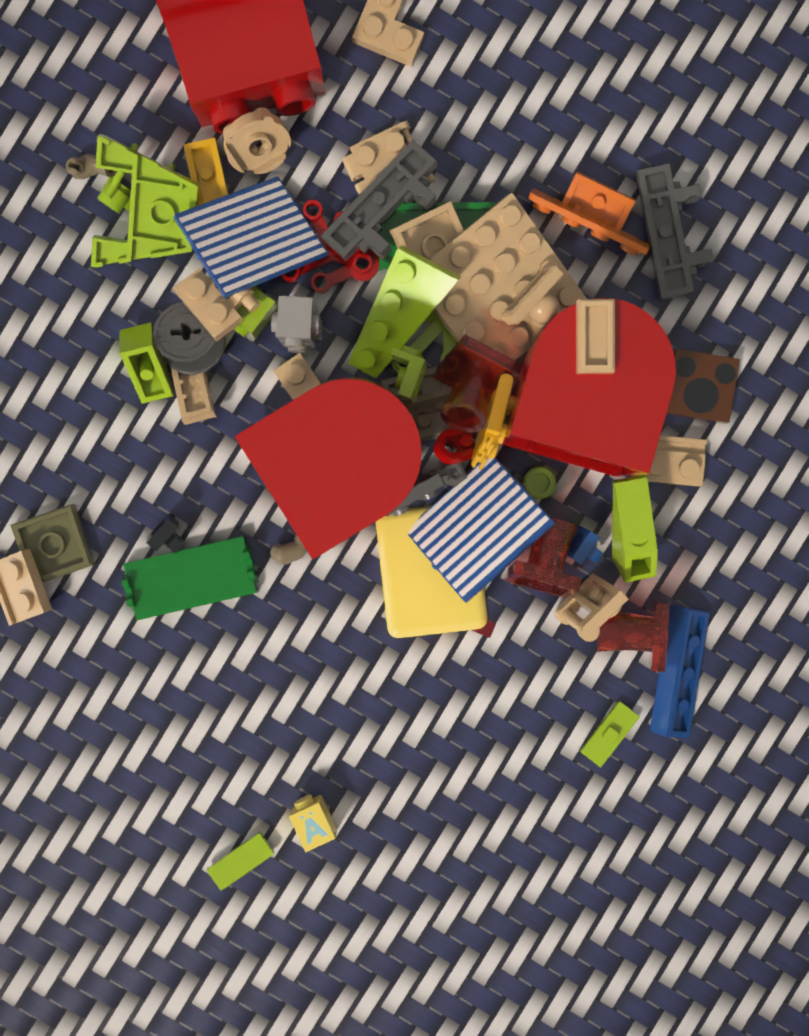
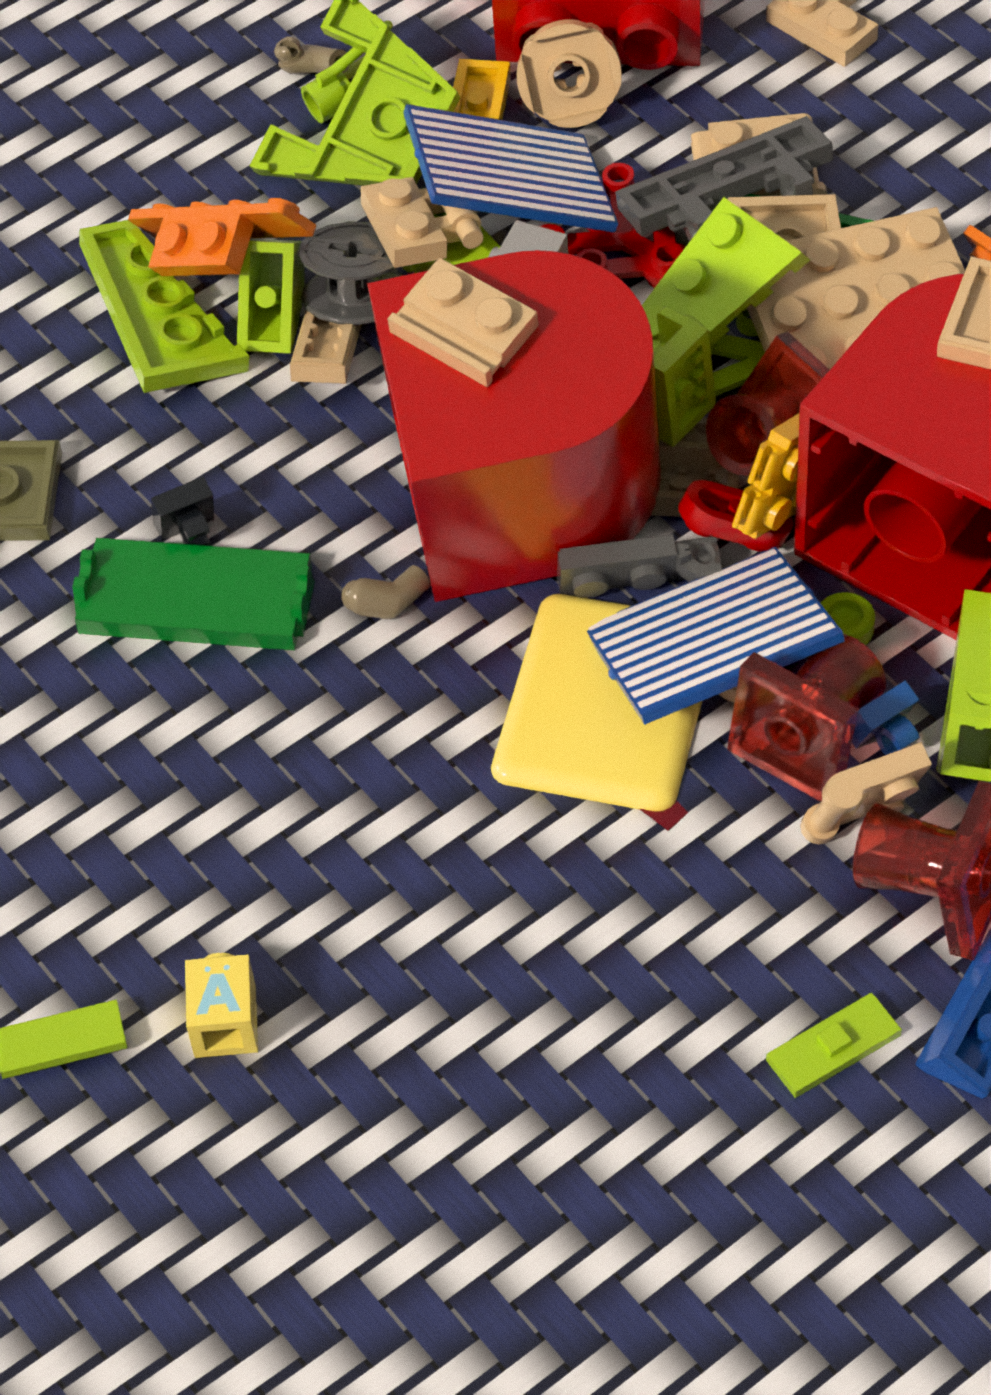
camera: 25 degrees right, 35 degrees down
none -> lime wing [79,220,250,393]
none -> orange bracket [128,198,316,276]
none -> tan plate [387,257,539,387]

